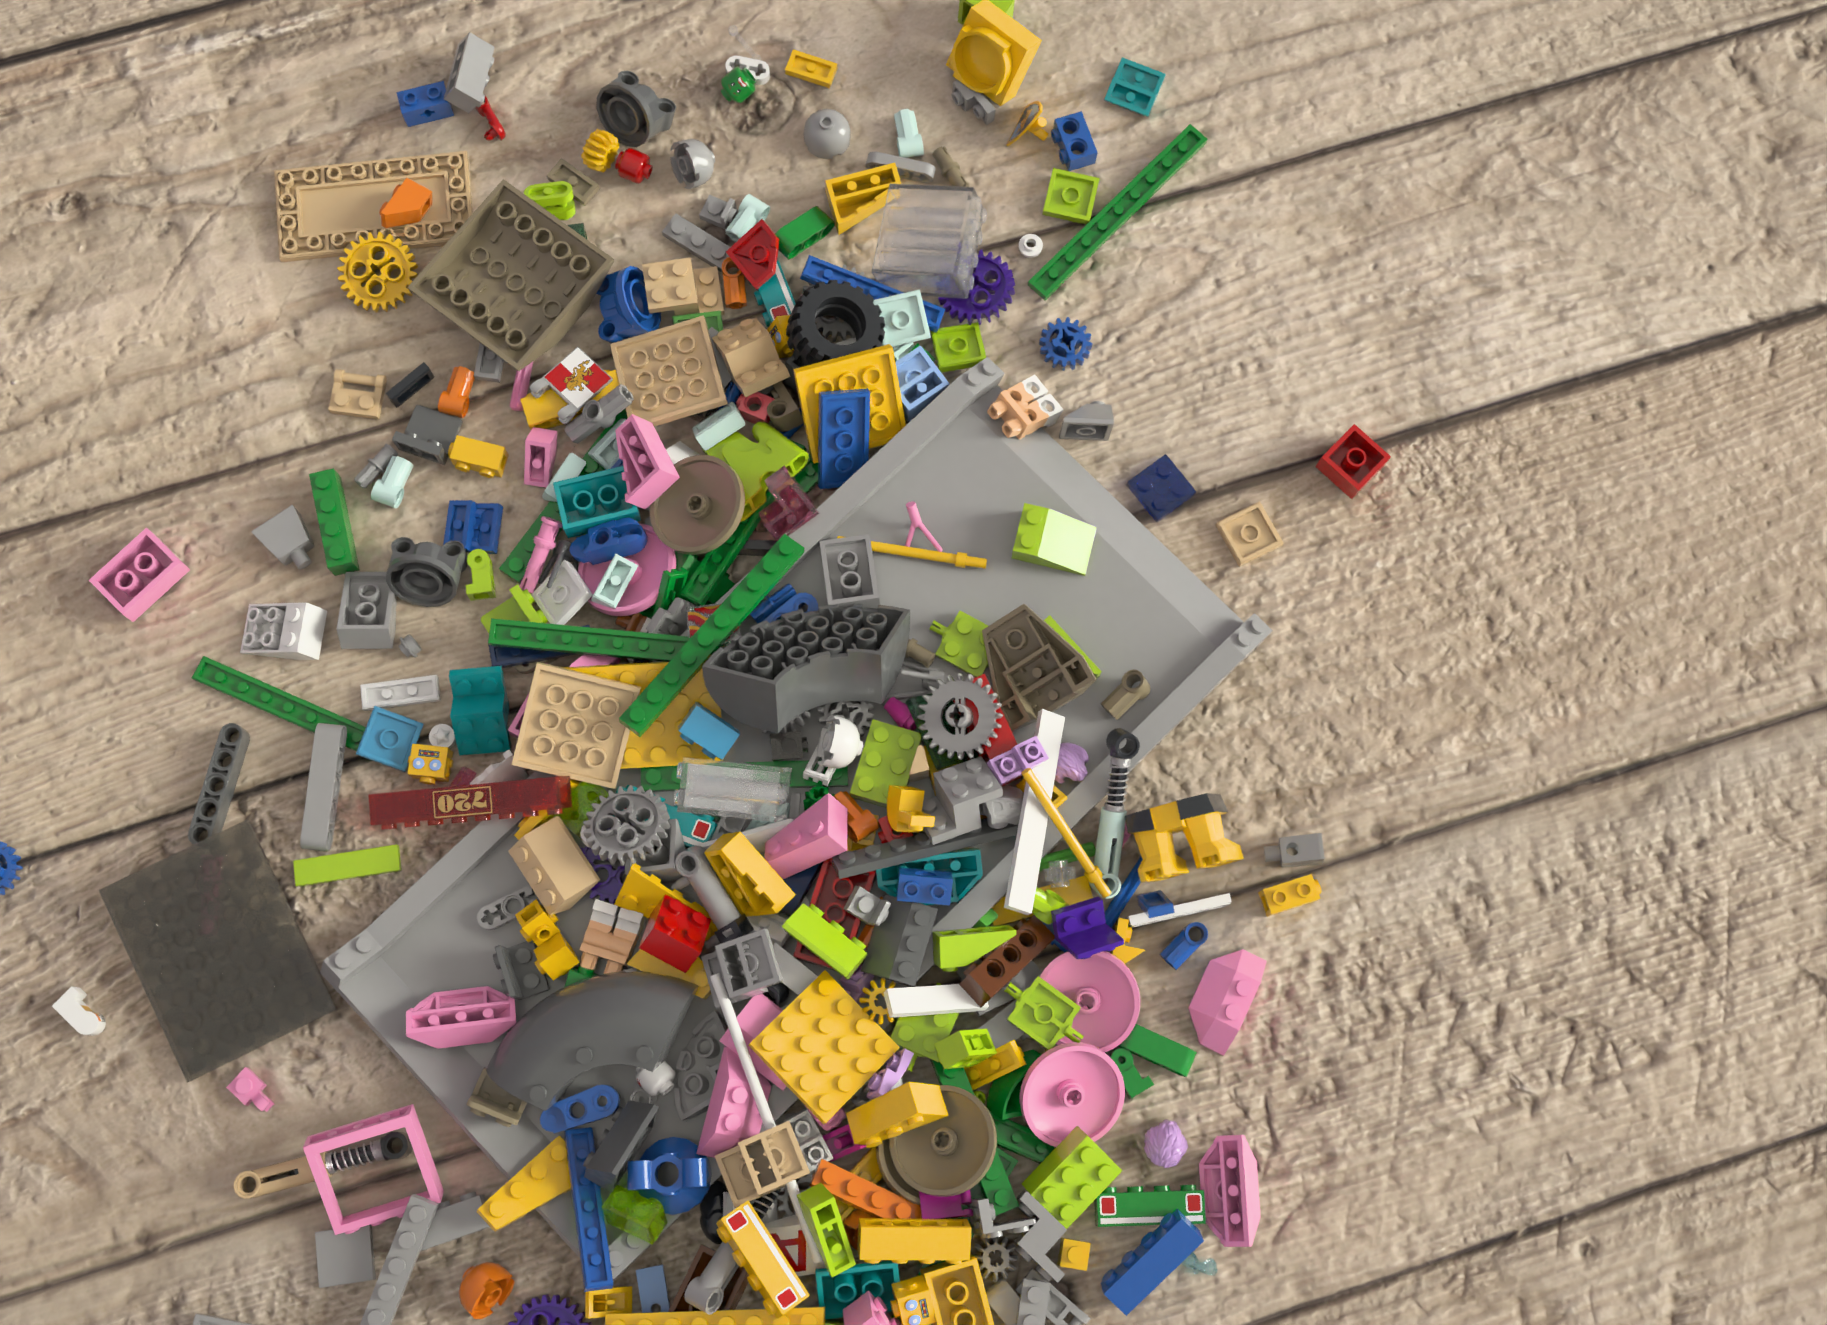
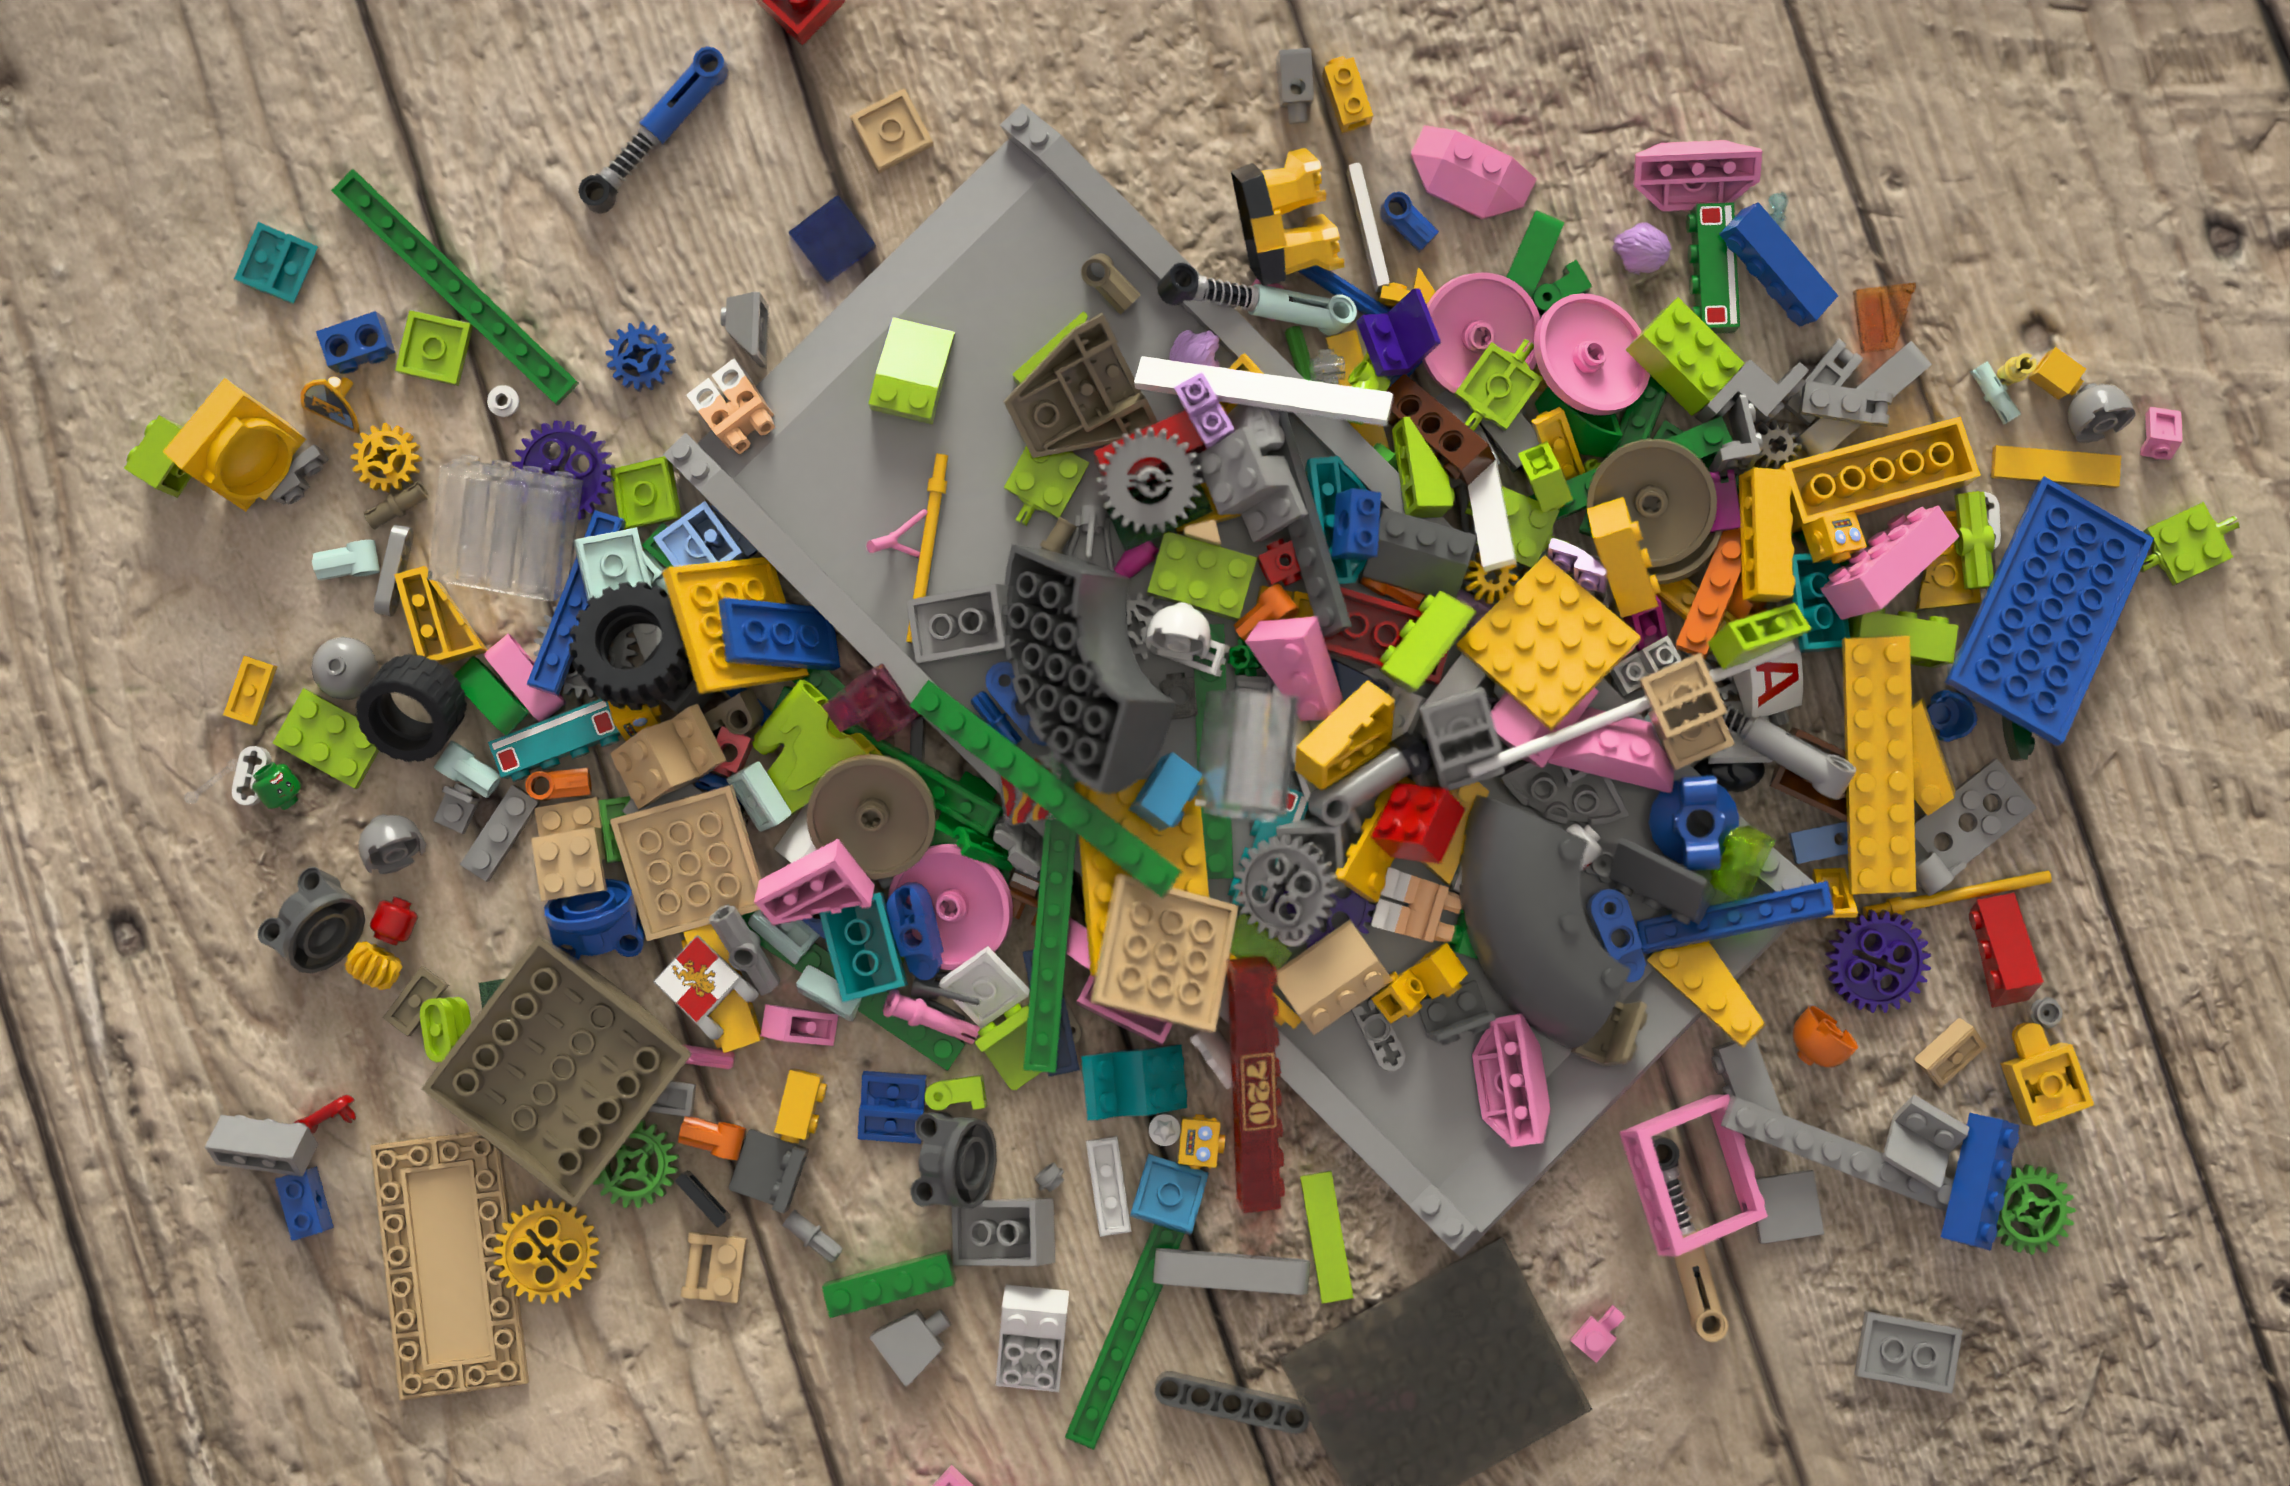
camera: 85 degrees left, 10 degrees up
light aqua piece [371,456,413,509] -> none
orange slope [379,178,432,228] -> none
clear pink tile [449,766,477,794] -> none
light aqua slope [591,554,638,609] -> none
yellow brick [716,1201,810,1319] -> none
red plate [726,219,779,290] -> none
light grey bracket [843,886,891,926] -> none
yellow brick [887,785,935,832] -> none
yellow bar [1021,768,1111,898] -> none
yellow brick [1057,1237,1091,1271] -> none
blue tile [1137,890,1175,918] -> none
none -> lime plate [272,688,379,789]
none -> yellow gear [350,423,422,493]
none -> black tyre [356,654,467,762]
none -> bright pink beam [484,634,566,722]
none -> piece [578,47,729,214]
none -> bright green gear [593,1119,679,1208]

